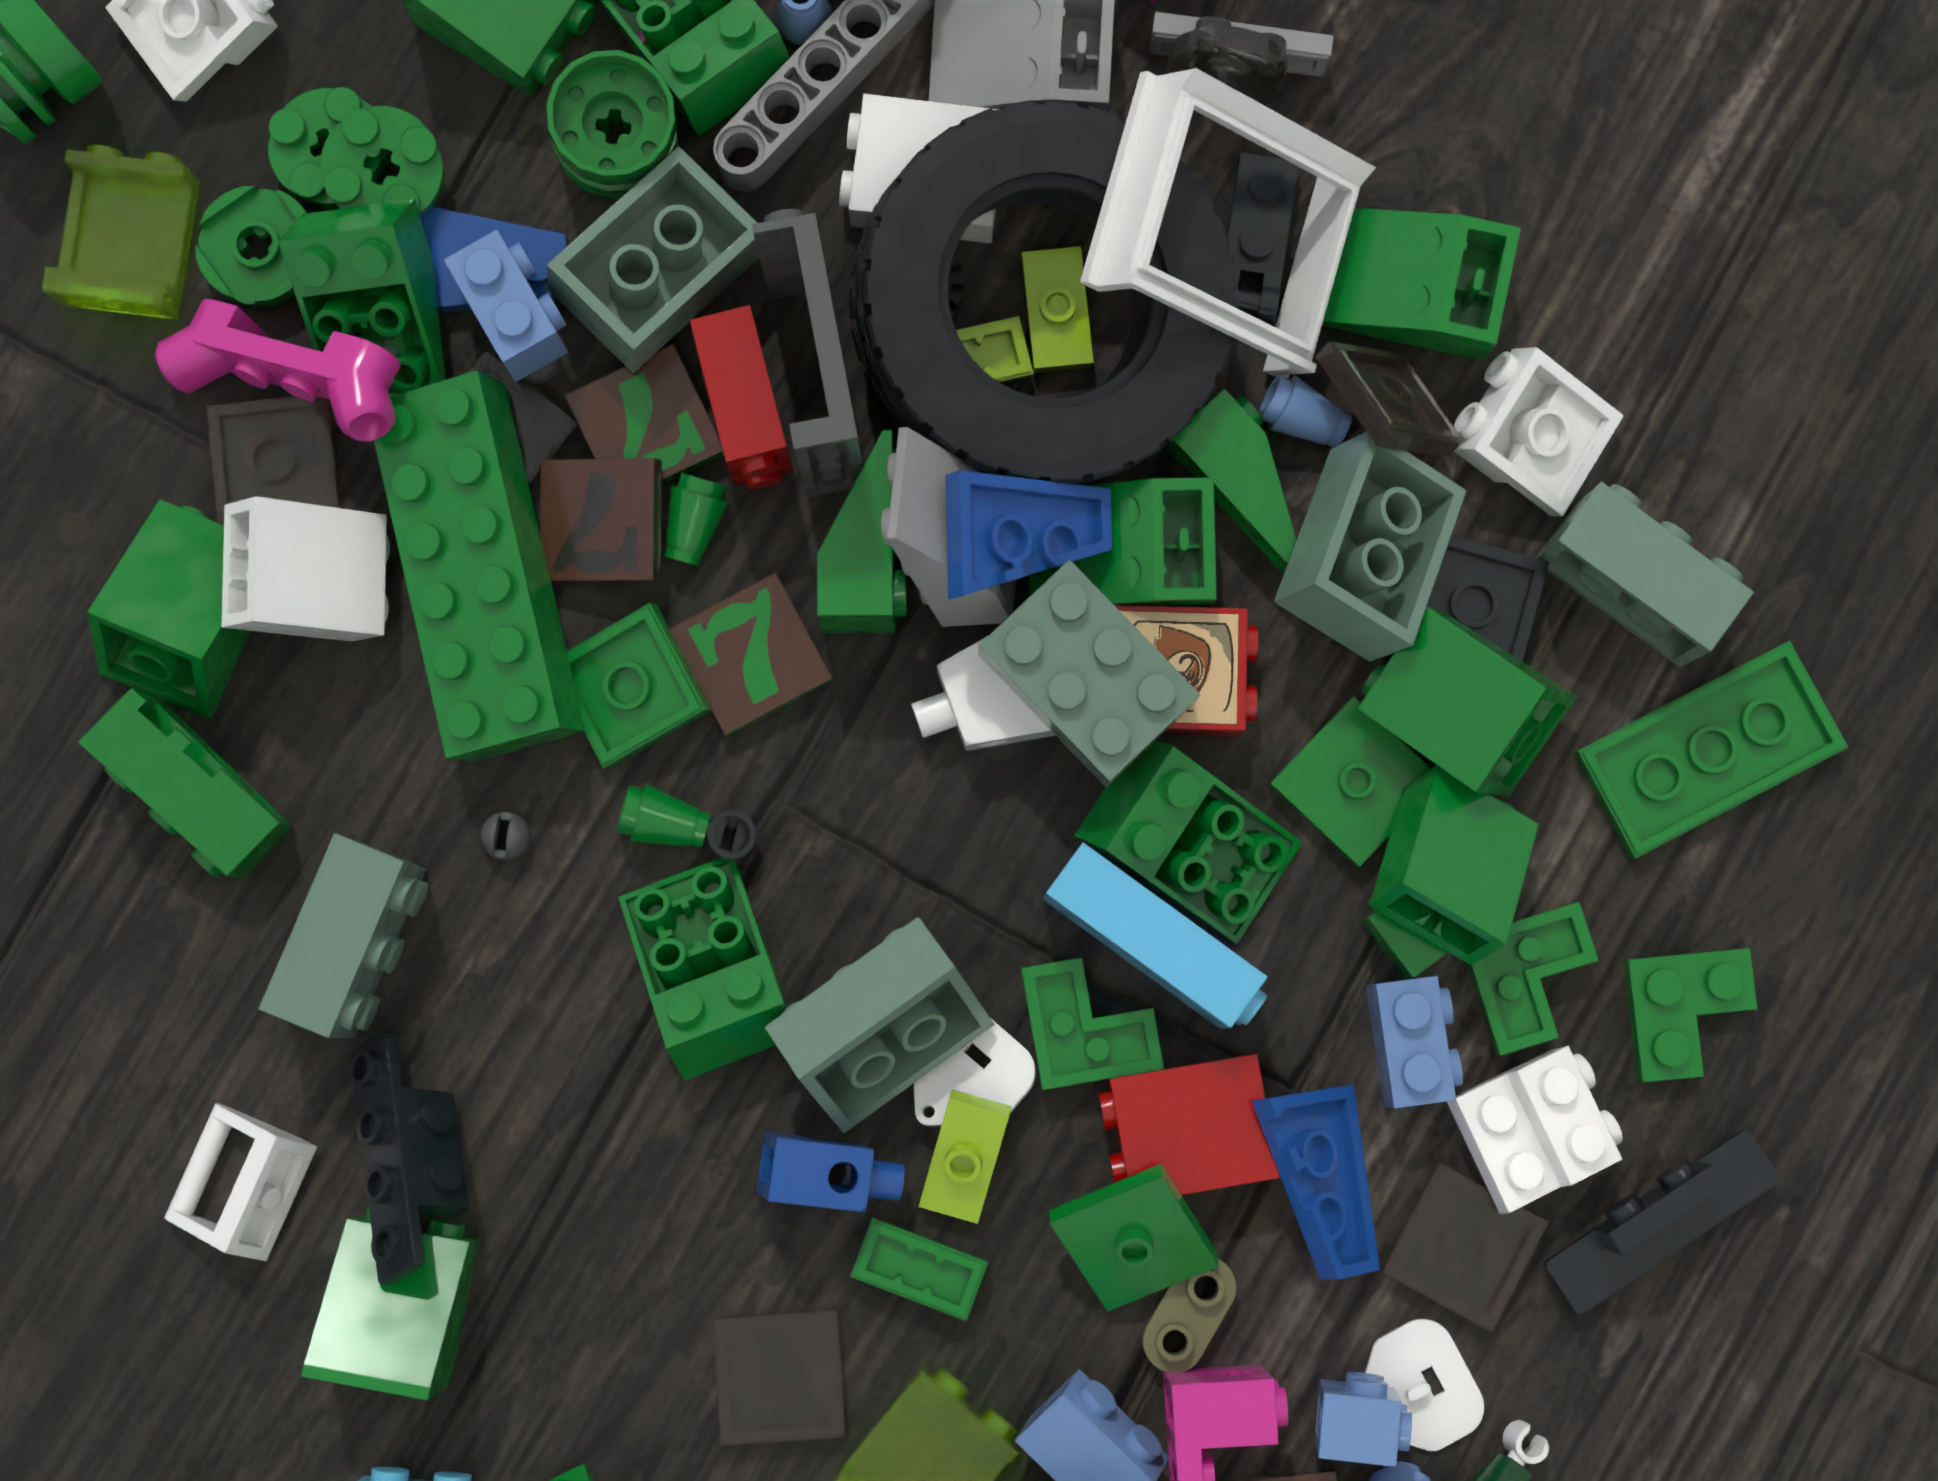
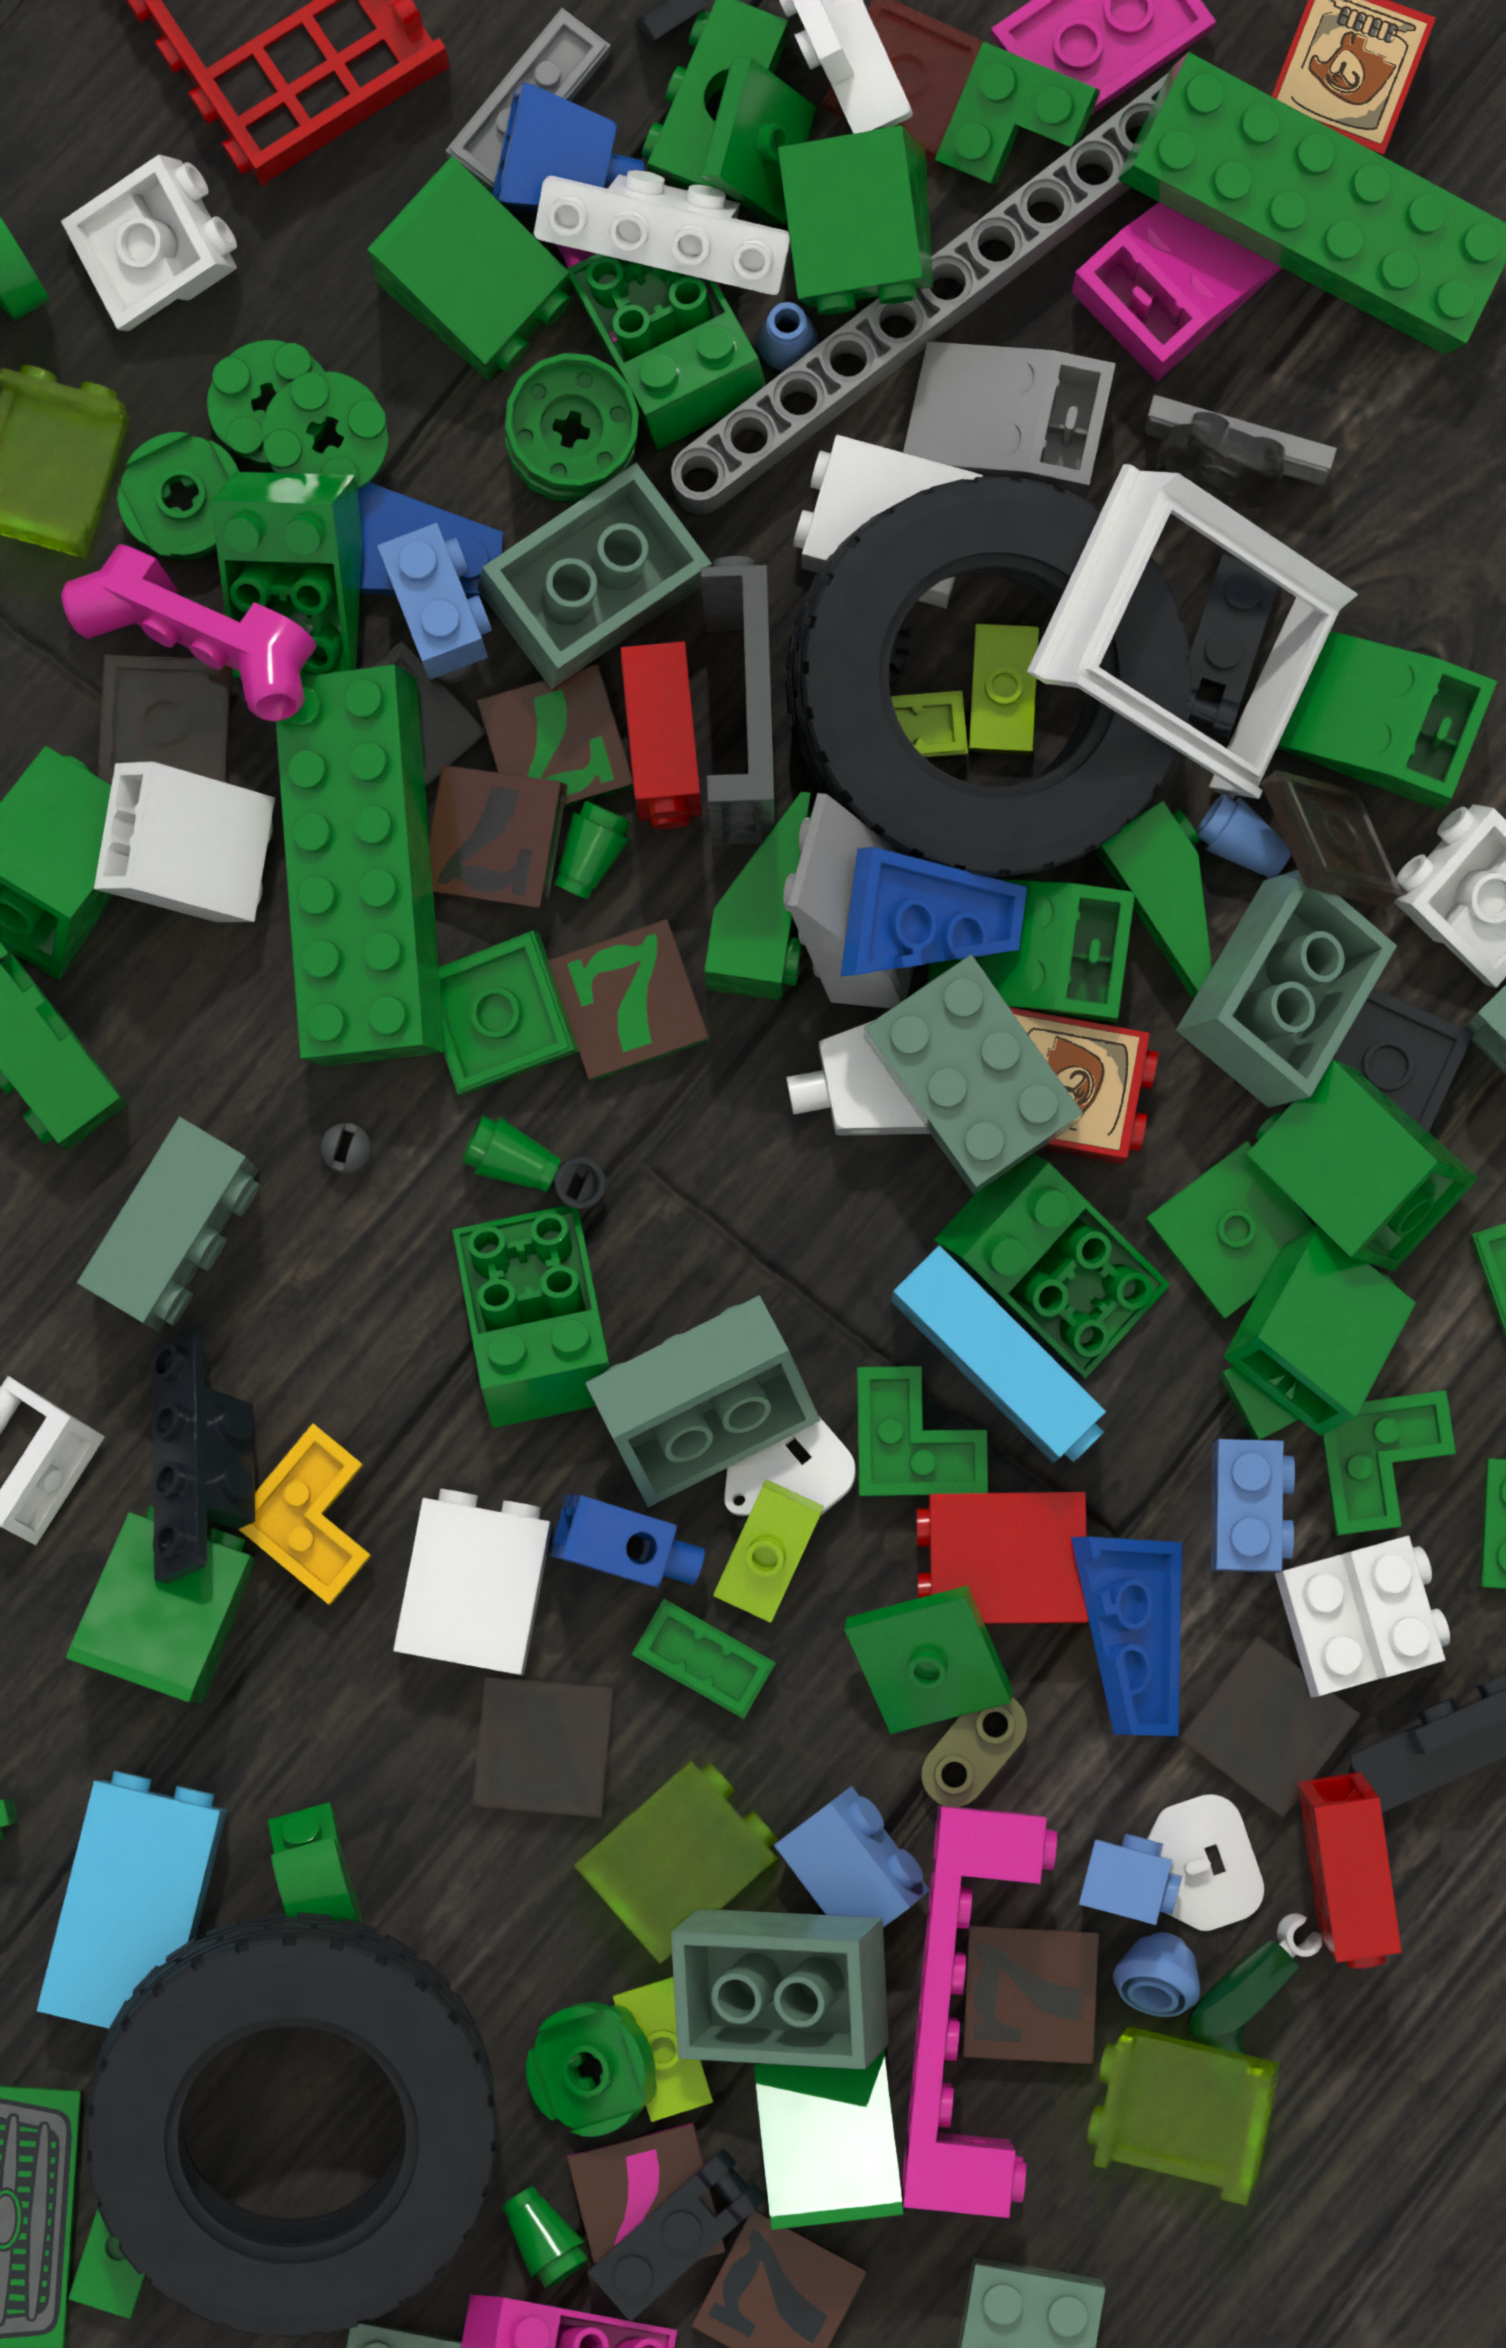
camera: 15 degrees right, 0 degrees up
none -> yellow plate [239,1423,372,1605]
none -> white brick [393,1489,553,1675]
none -> red brick [1297,1772,1402,1968]

